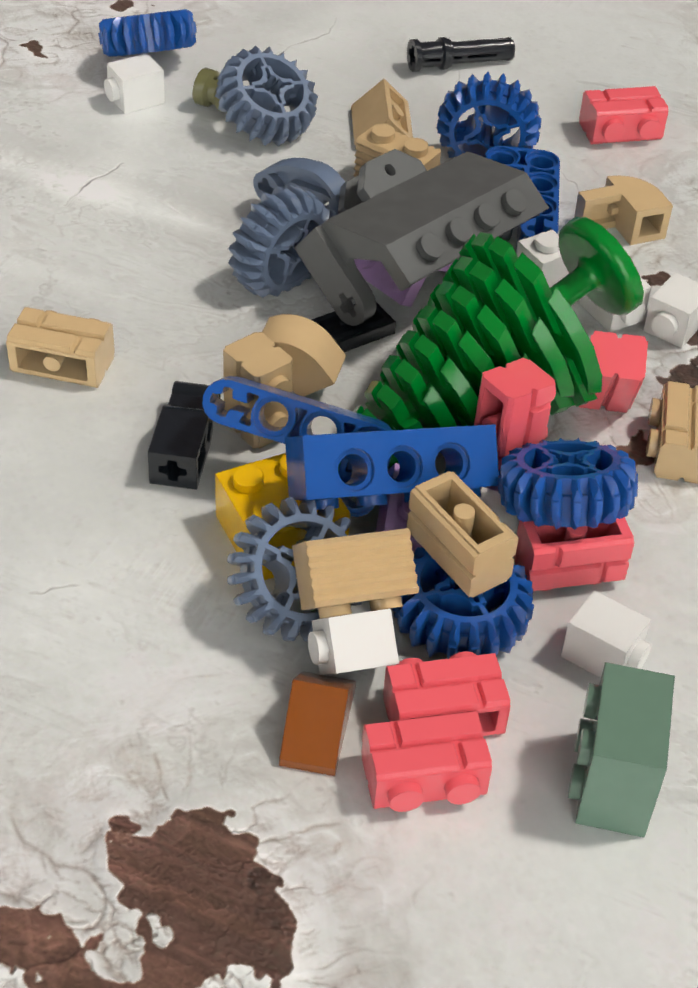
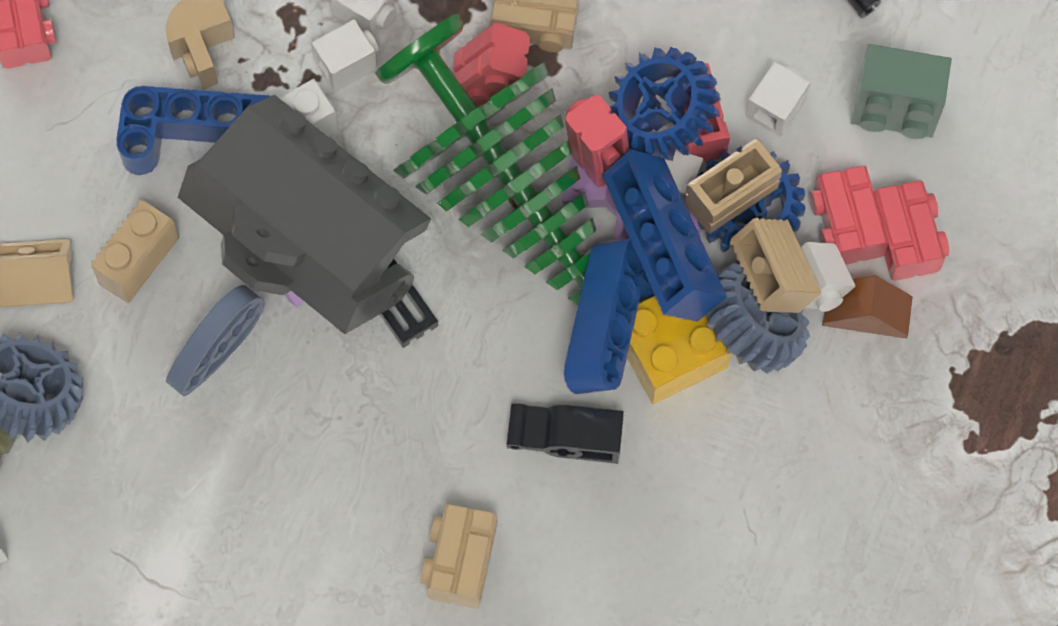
camera: 90 degrees left, 25 degrees up
tan brick [223,332,293,449] -> none
sand blue gear [228,185,330,298] -> none
tan brick [262,314,346,396] -> none
blue gear [437,72,542,158] -> none

